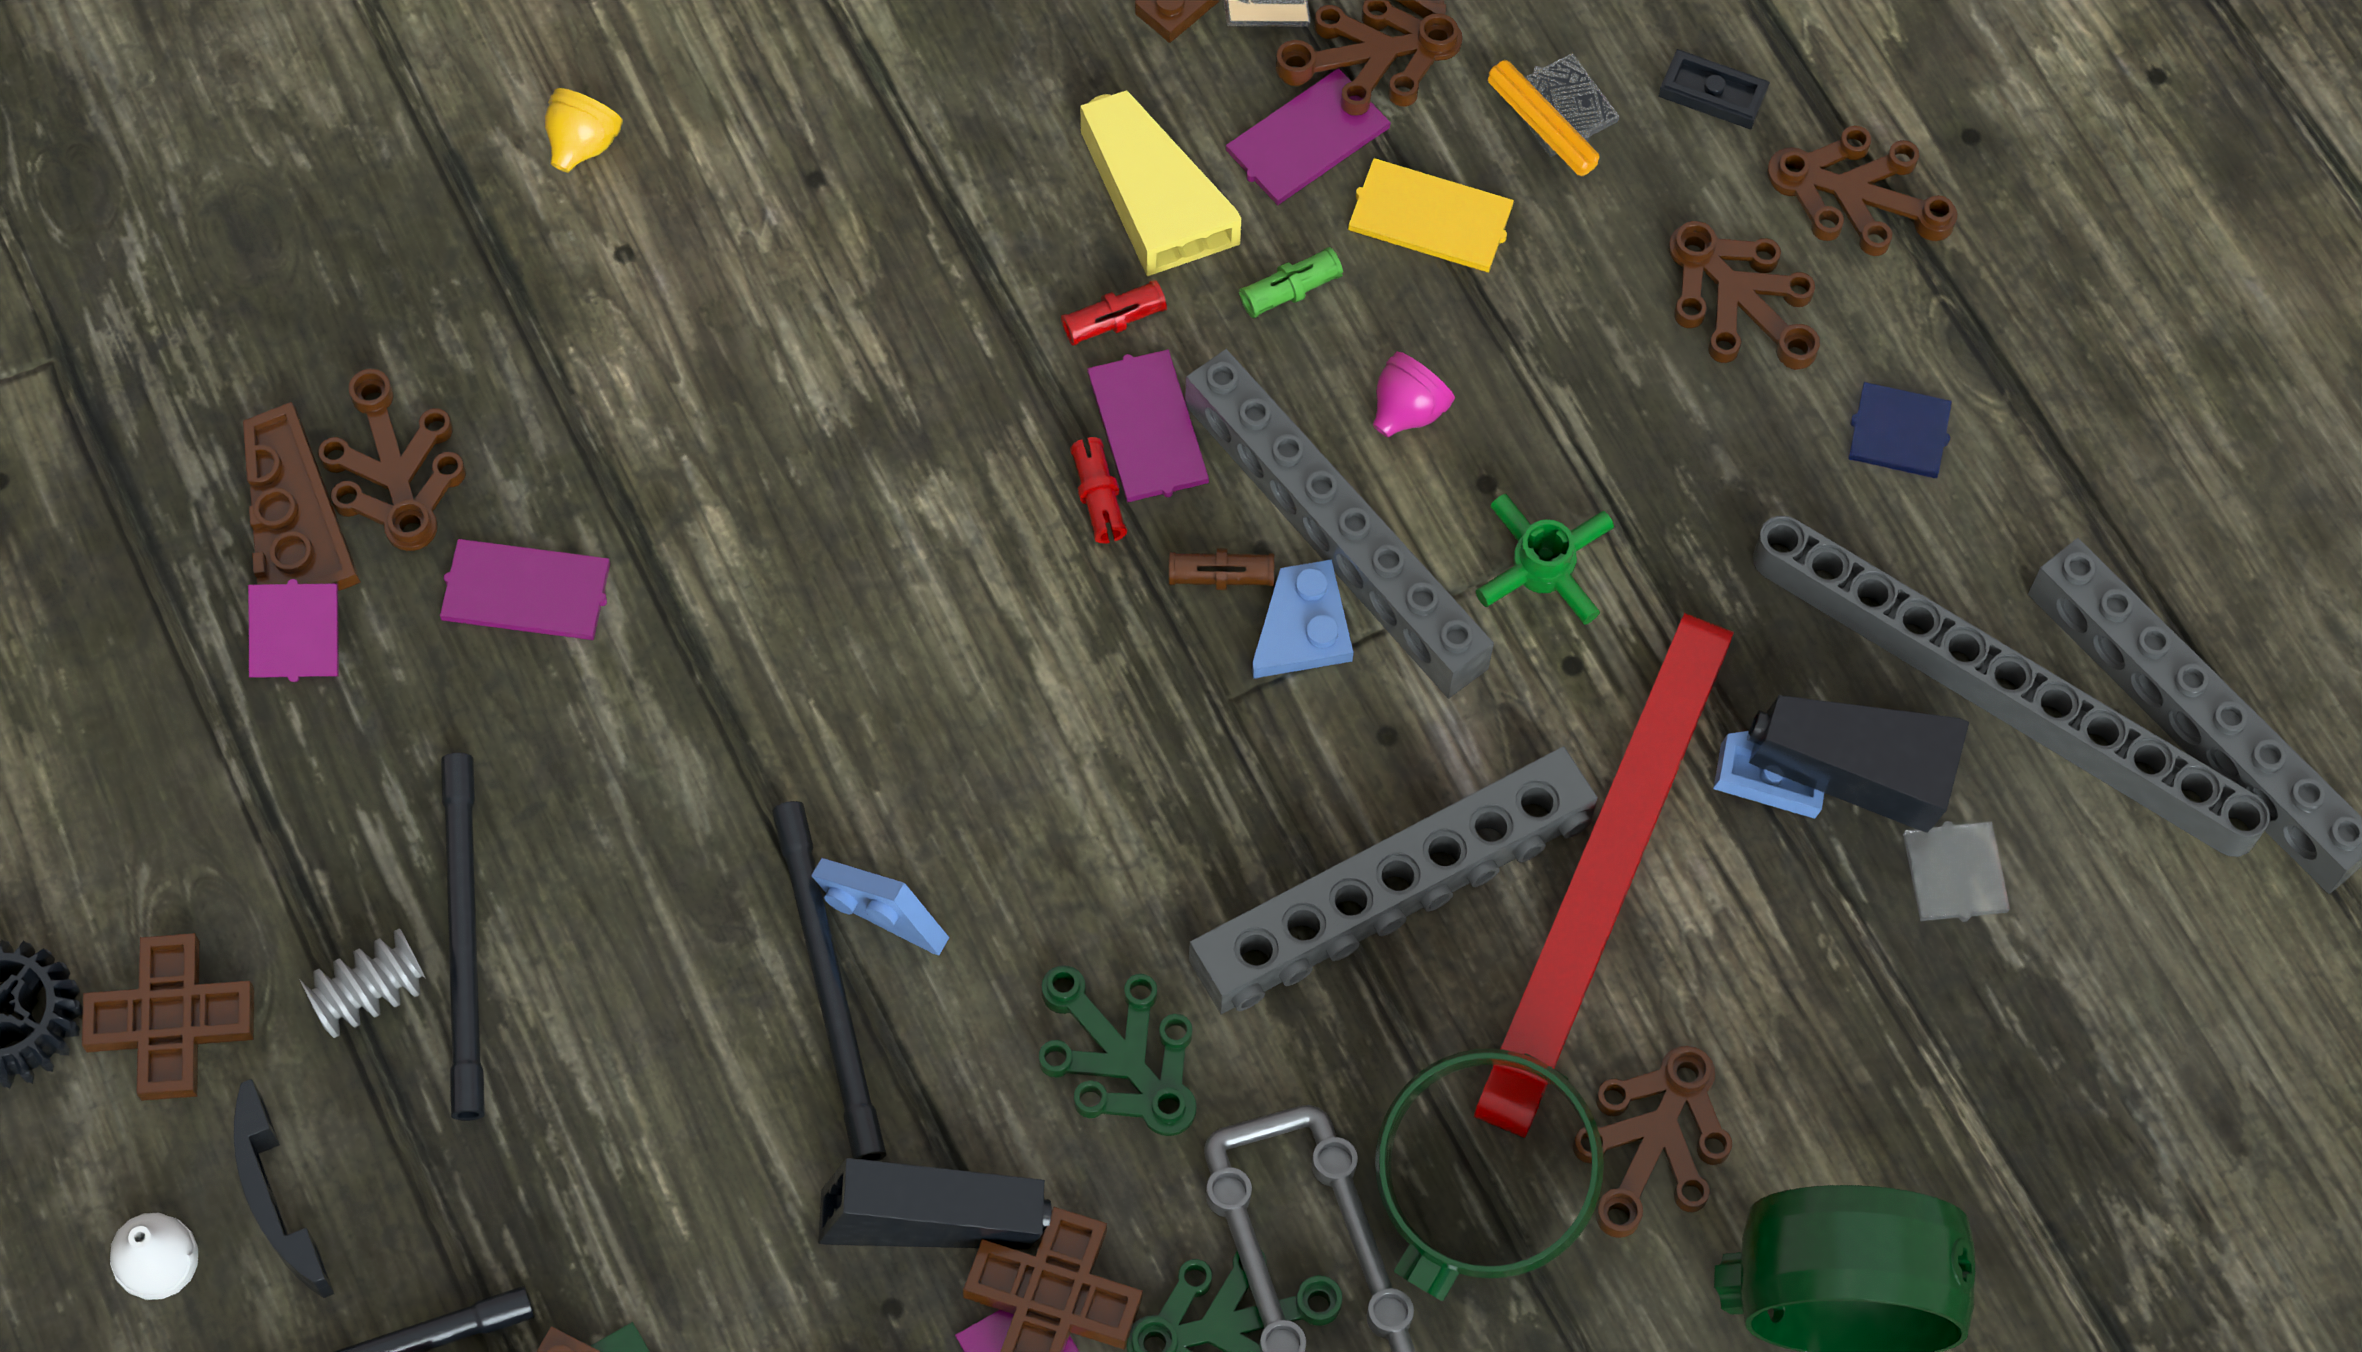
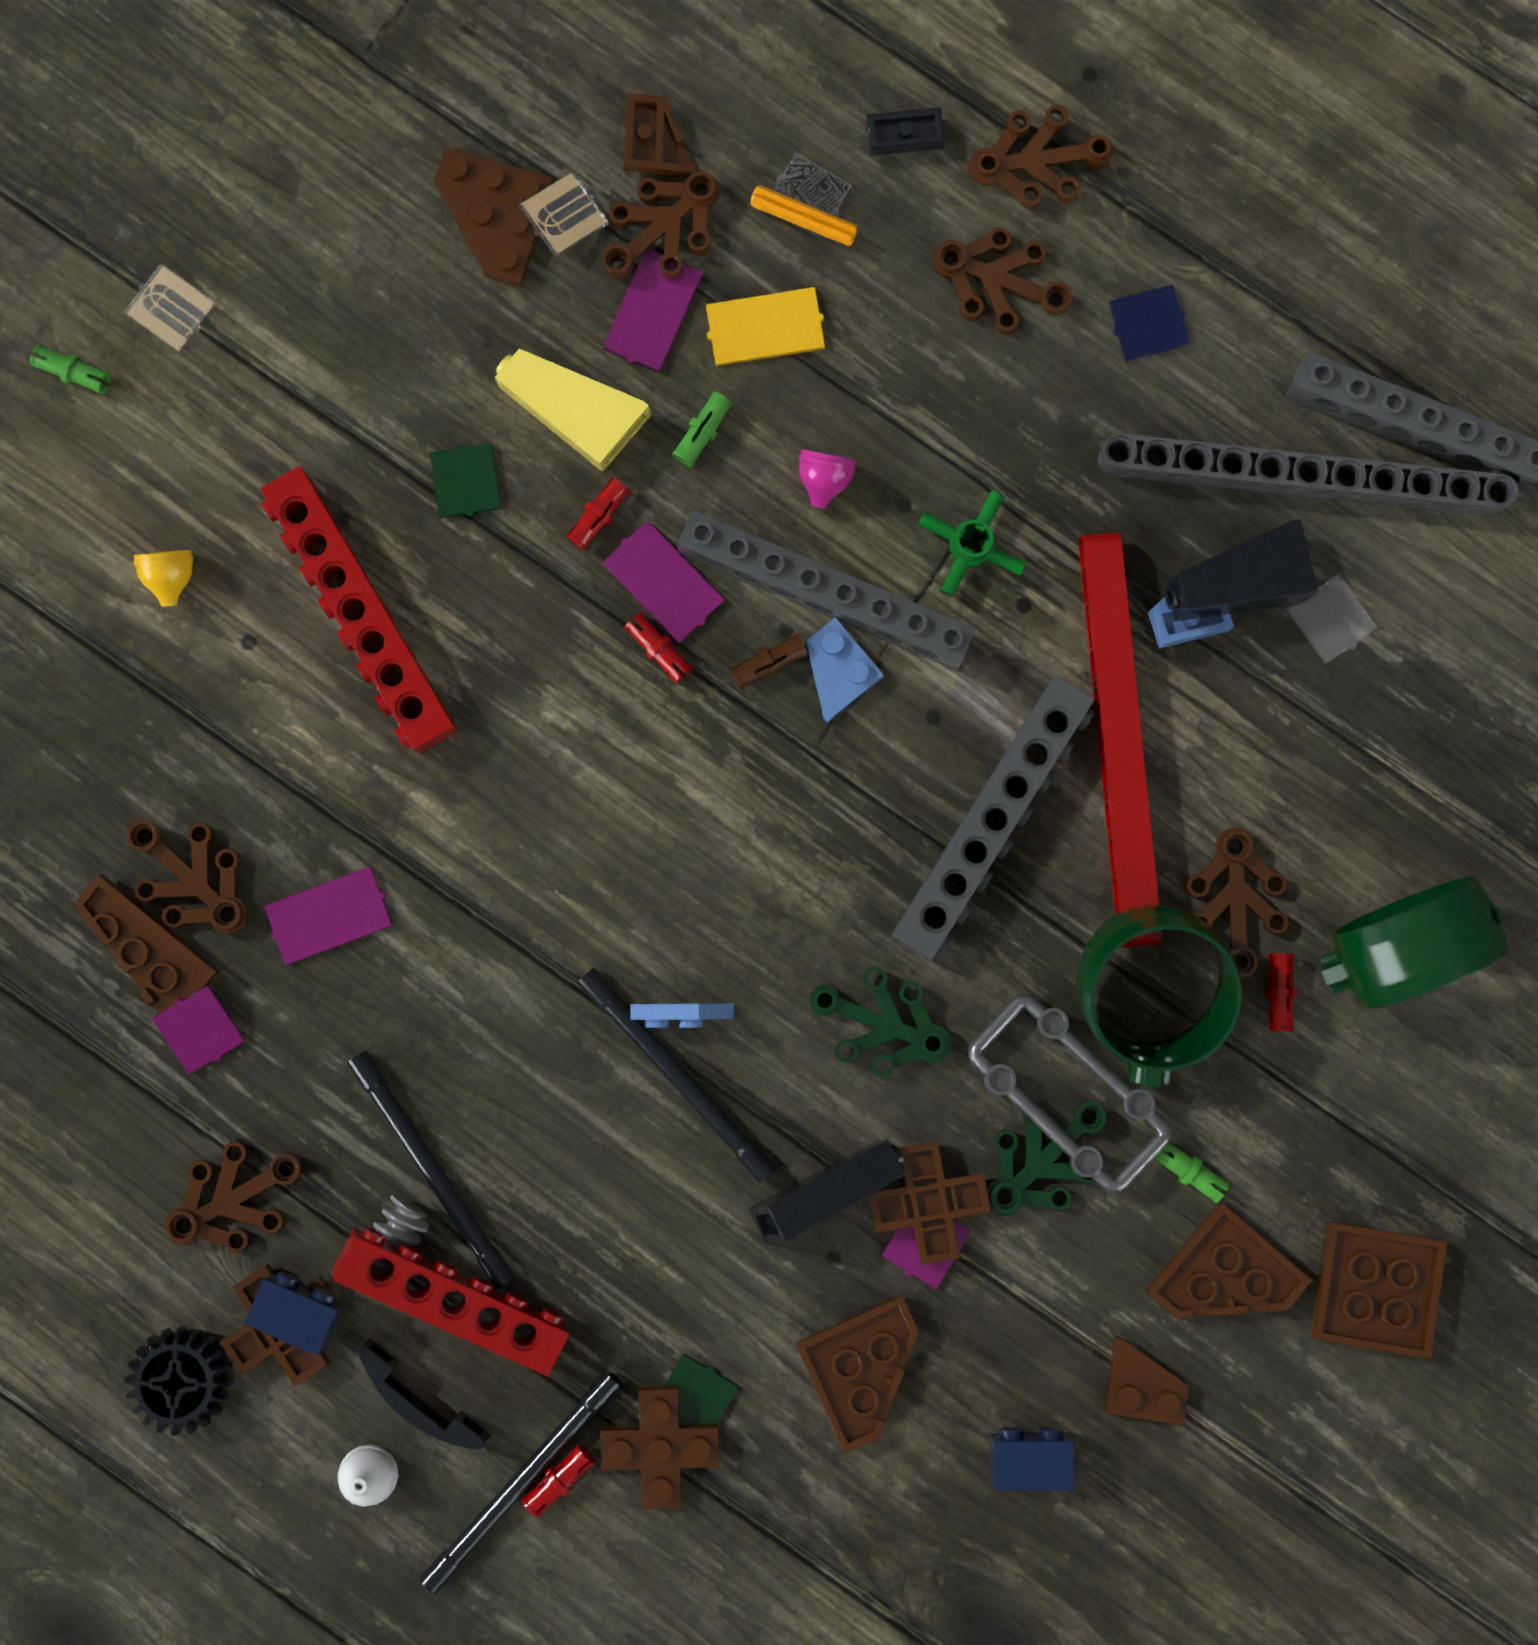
camera: 25 degrees left, 20 degrees up
none -> reddish brown plant [164,1141,303,1253]
none -> dark blue brick [244,1272,344,1356]
none -> red brick [260,465,459,754]
none -> red brick [332,1227,570,1377]
none -> dark green piece [430,444,501,518]
none -> red pin [1265,953,1297,1031]

